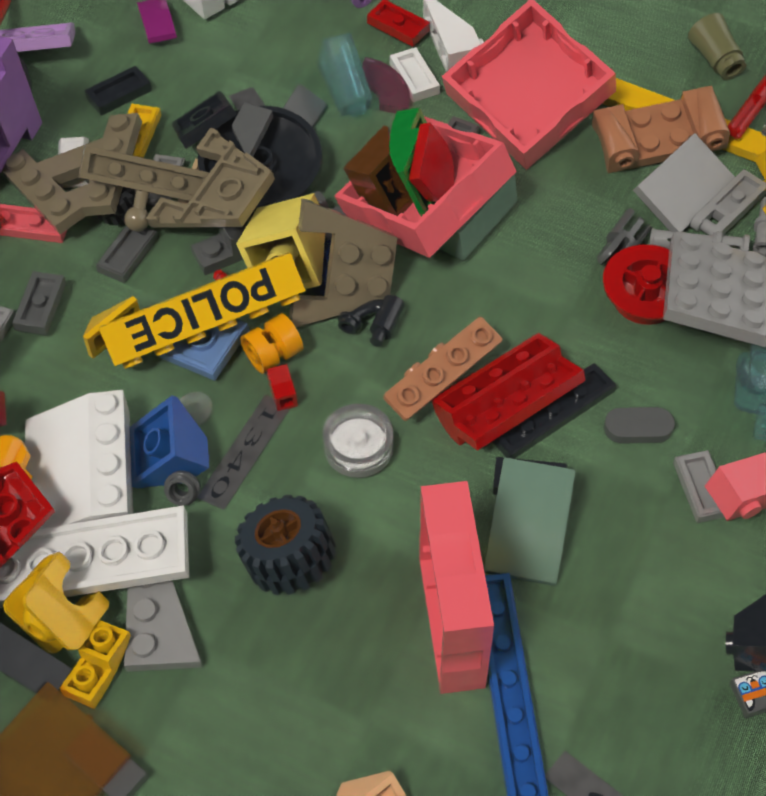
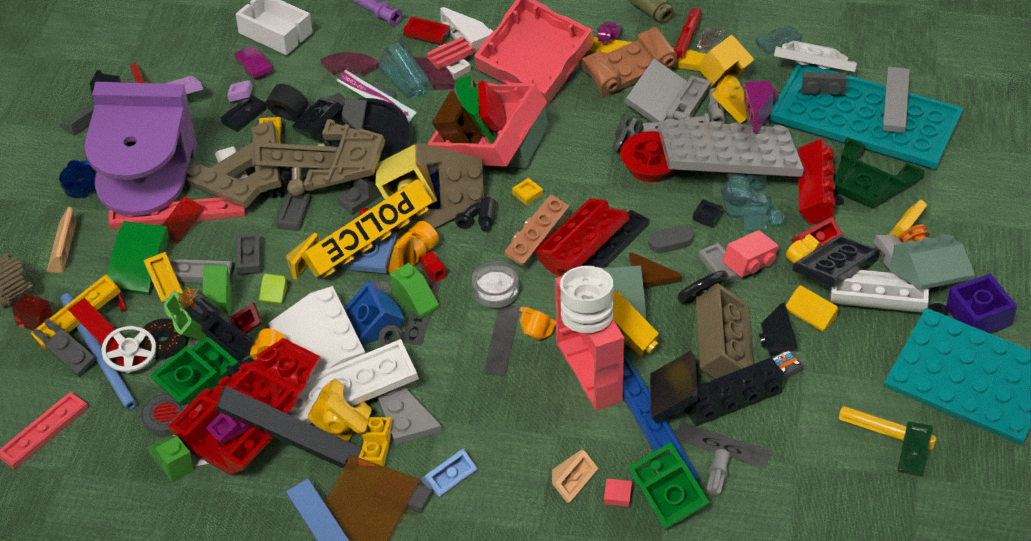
camera: 15 degrees left, 10 degrees down
black wheel [235,495,336,595] -> none
none -> lavender tile [227,80,253,102]
none -> lime slope [259,274,288,305]
none -> black tyre [266,84,308,122]
none -> clear pink tile [321,52,380,77]
none -> sticker [336,70,417,122]
none -> light orange slope [388,232,415,273]
none -> bright green slope [390,263,439,319]
none -> light blue slope [420,449,478,497]
none -> coral tile [427,37,474,70]
none -> flat silver sticker [484,305,521,376]
none -> yellow tile [512,178,543,205]
none -> light orange piece [519,307,556,340]
none -> white wheel [560,266,613,333]
none -> magenta plate [597,22,622,44]
none -> yellow slope [613,289,659,357]
none -> reddish brown tile [629,252,682,288]
none -> black tile [650,351,698,424]
none -> black plate [677,270,728,303]
none -> black brick [684,357,784,426]
none -> black plate [693,200,723,227]
none -> dark tan slope [696,283,754,379]

